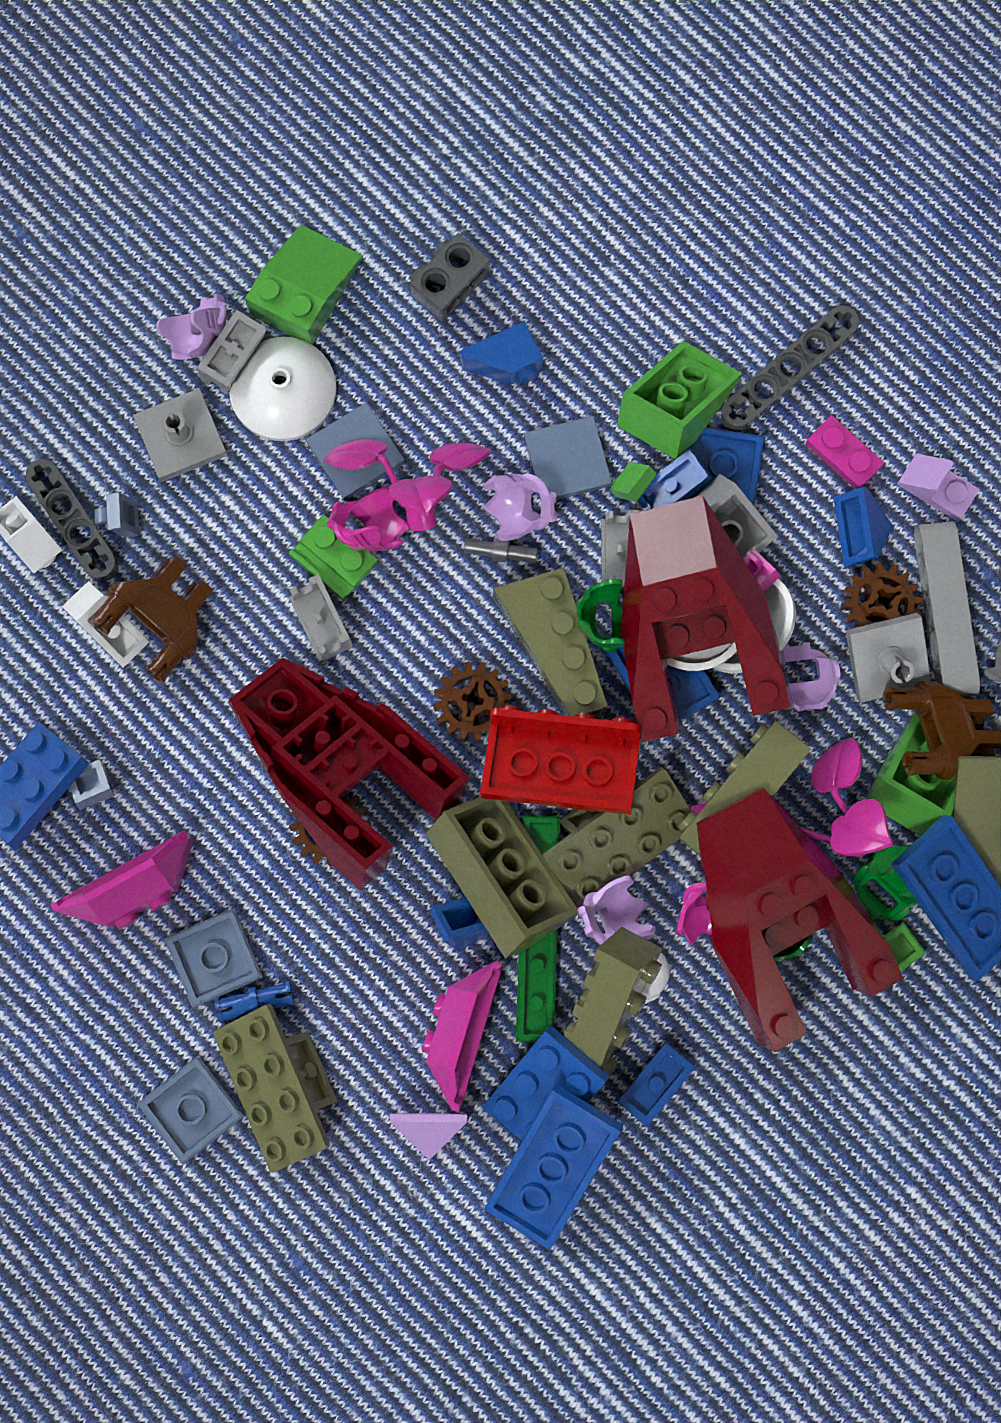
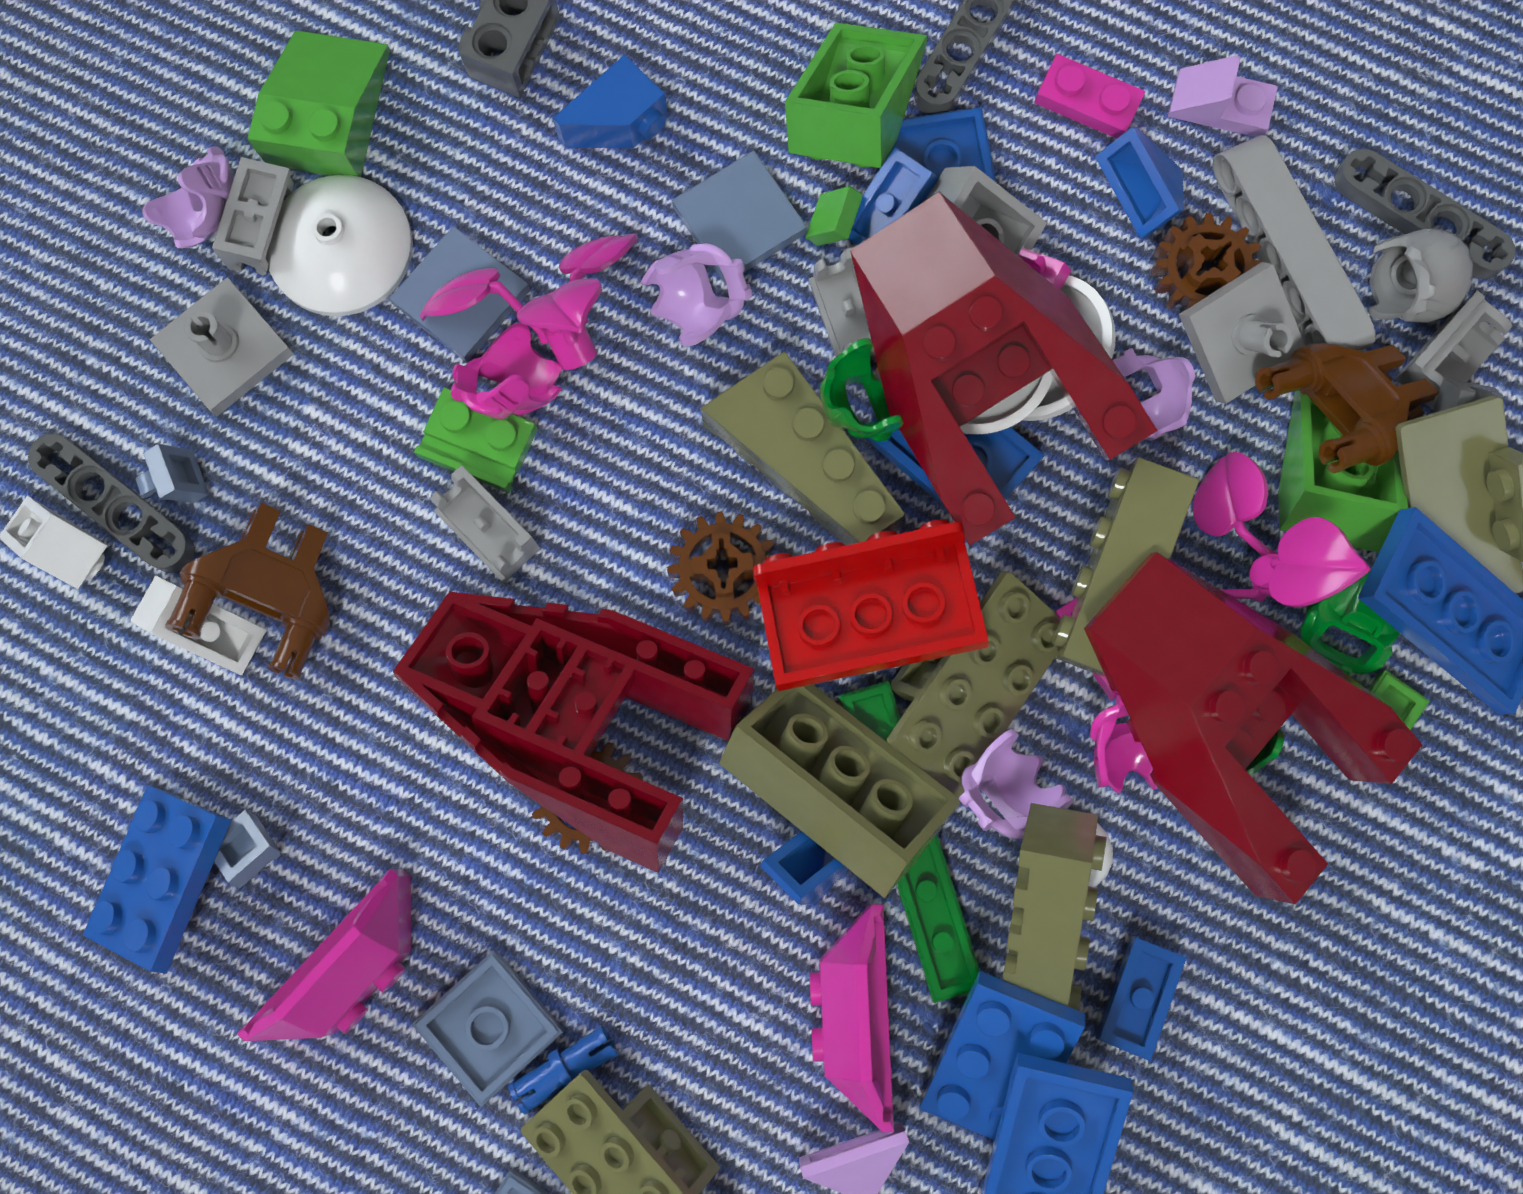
camera: 15 degrees left, 0 degrees up
flat silver bar [464,539,537,563] -> none

